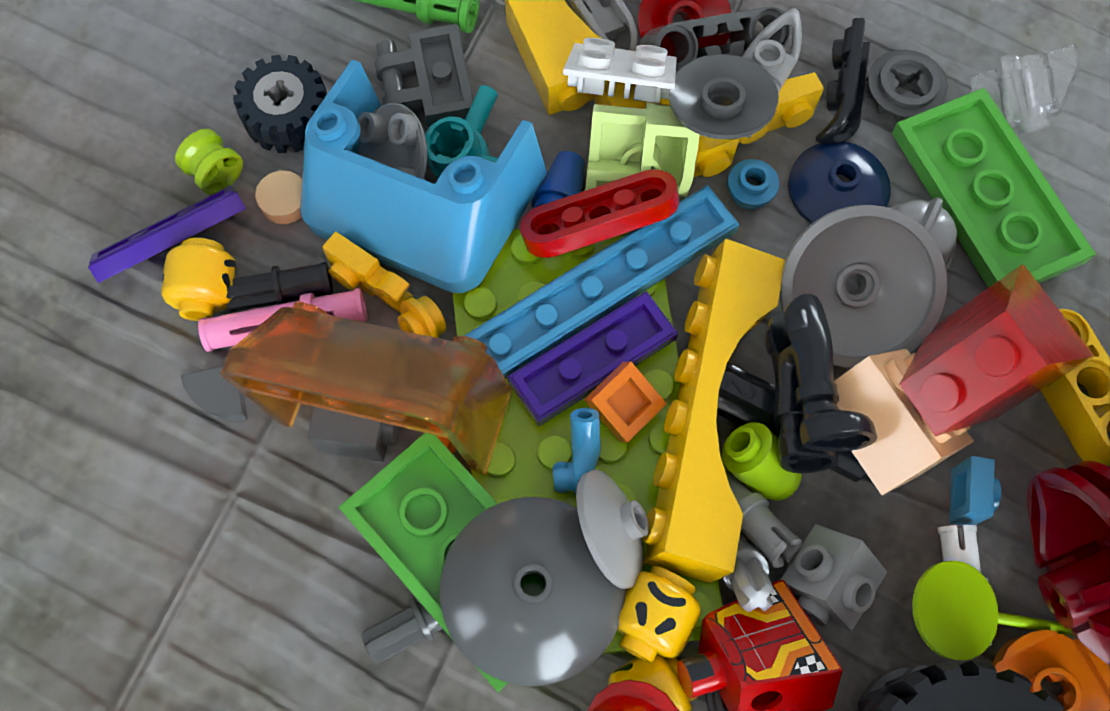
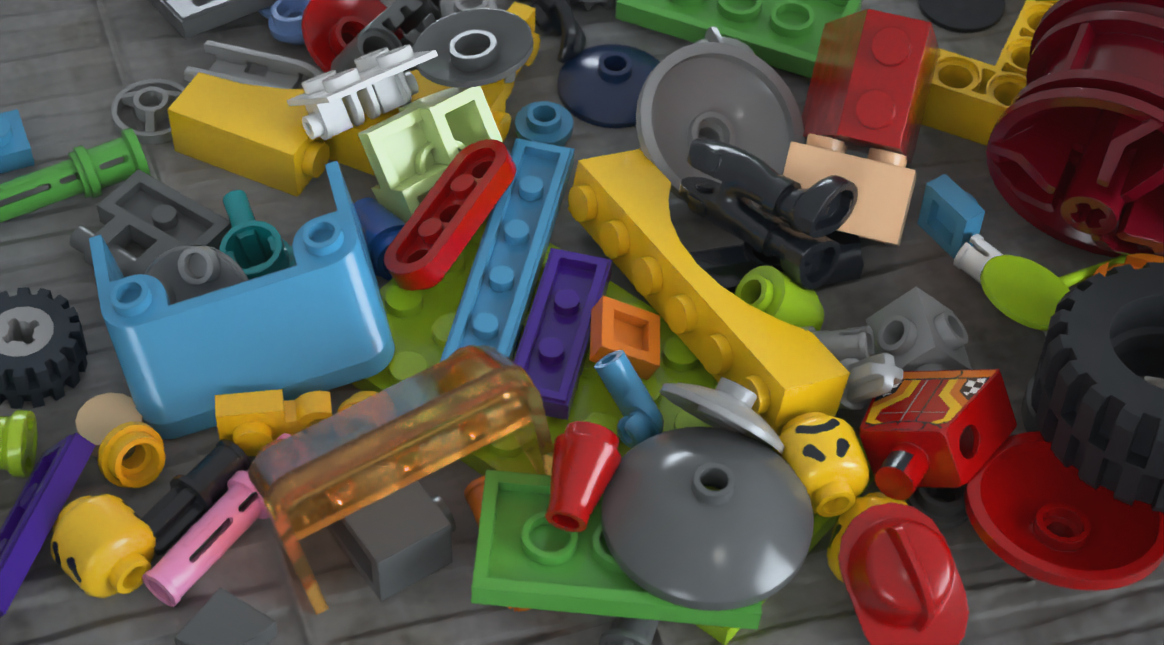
camera: 45 degrees left, 20 degrees down
none -> yellow plate [97,421,165,488]
none -> red cone [545,421,622,532]

